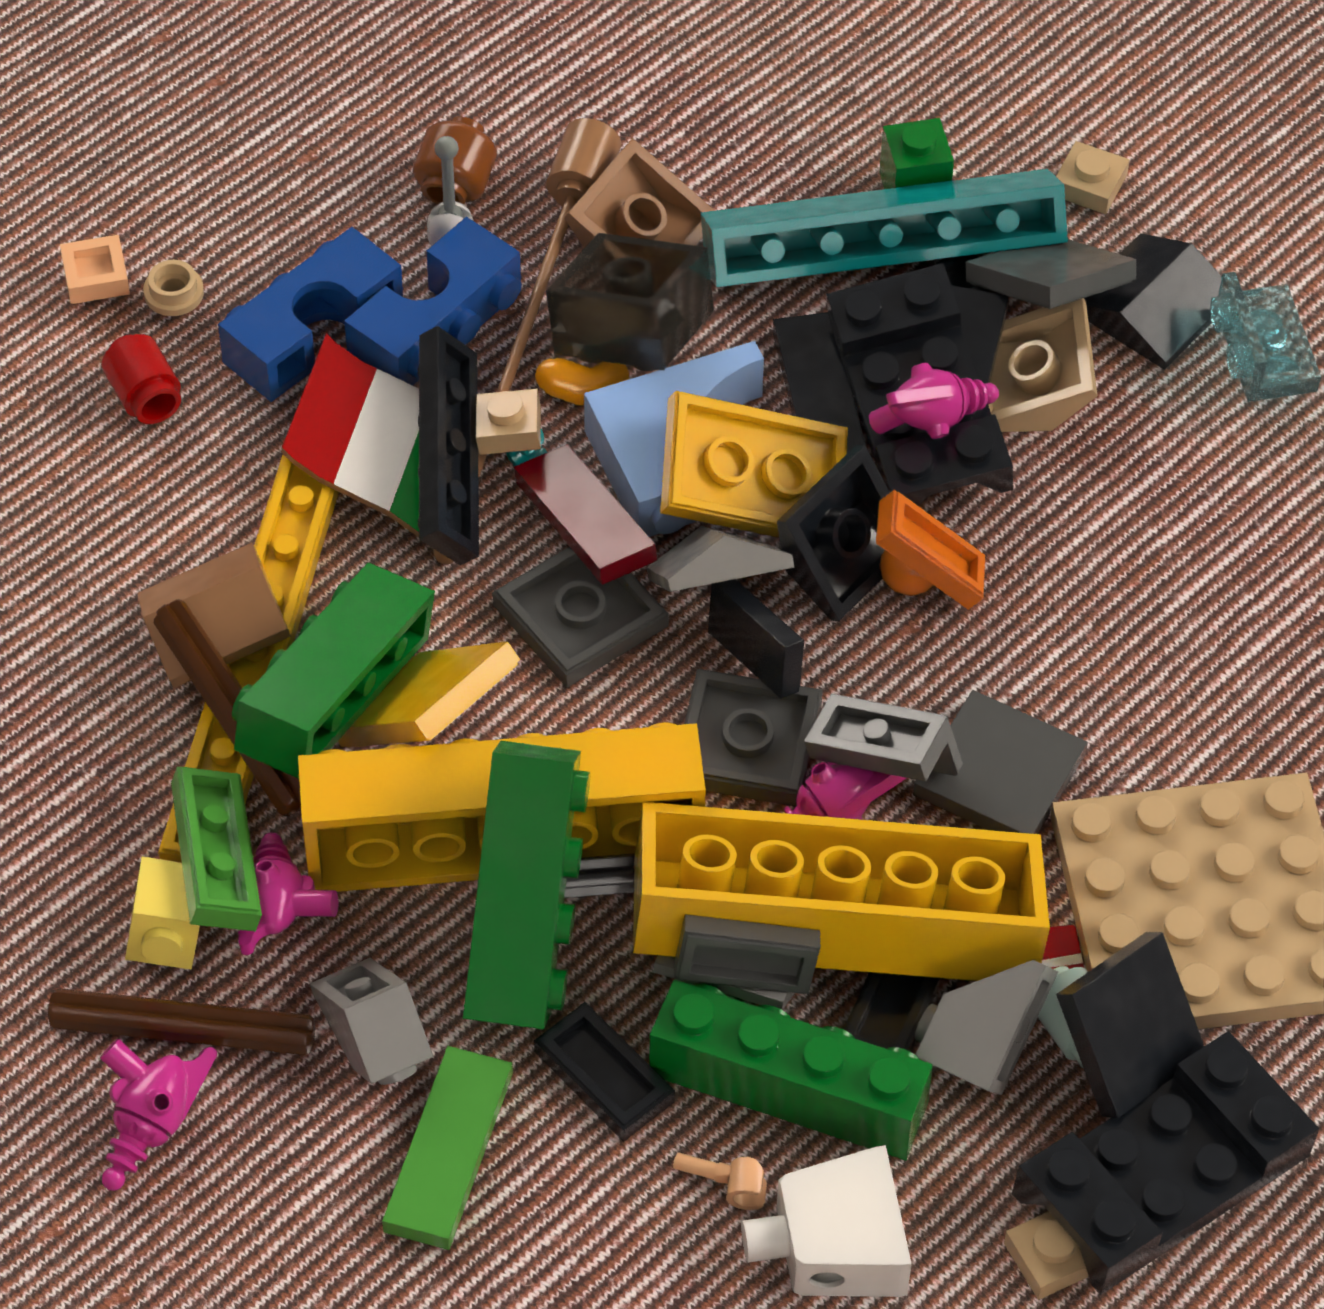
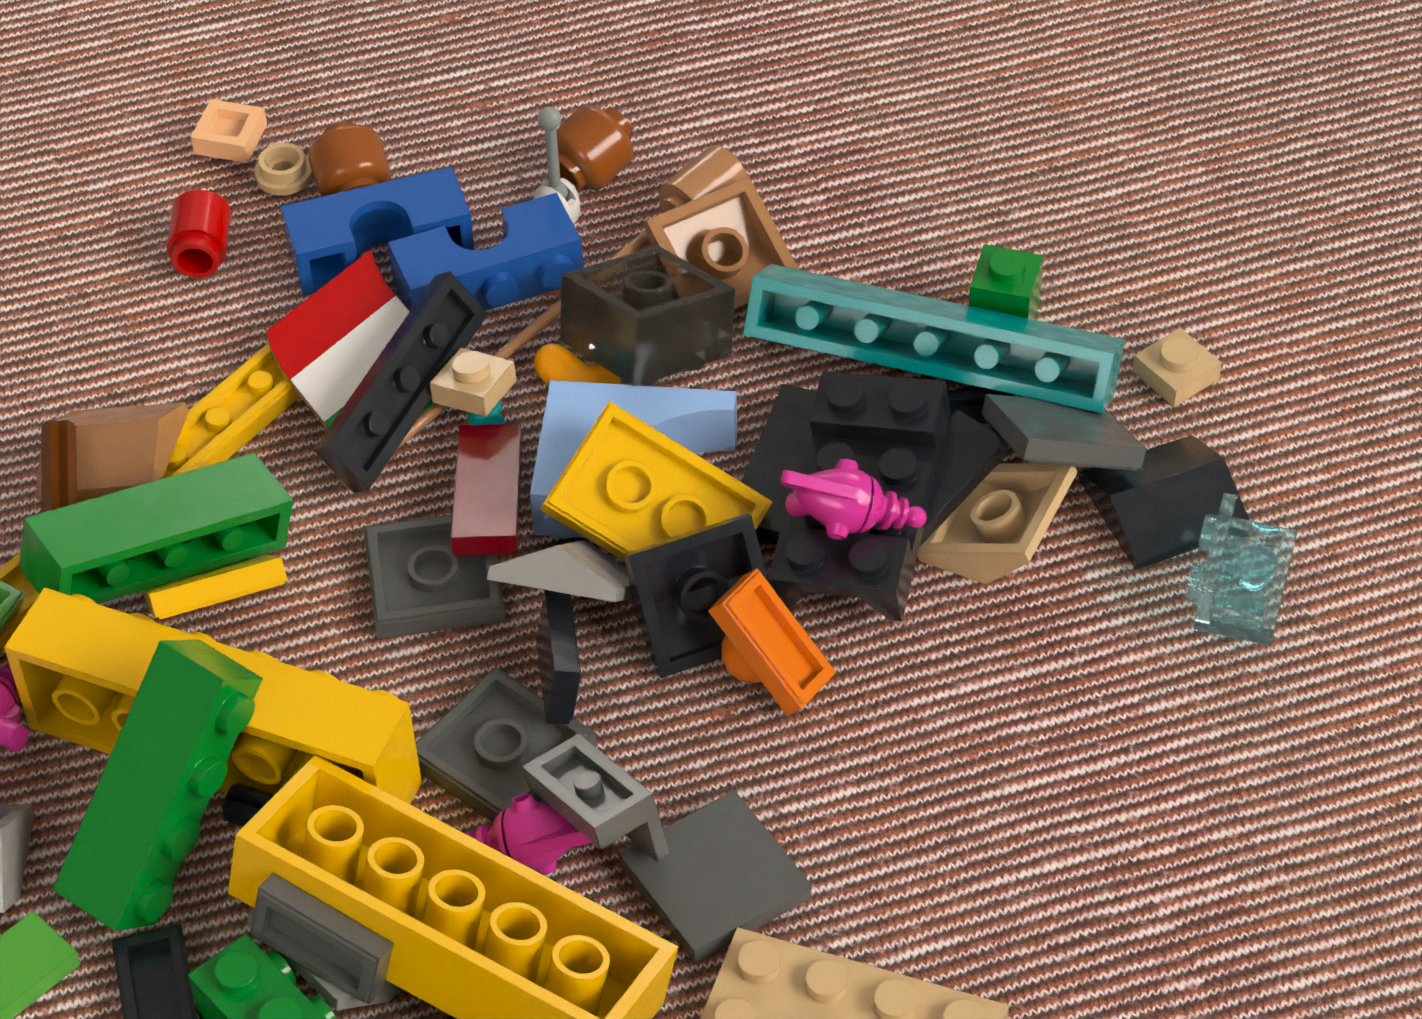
camera: 30 degrees right, 5 degrees down
none -> dark orange head [309,121,391,197]

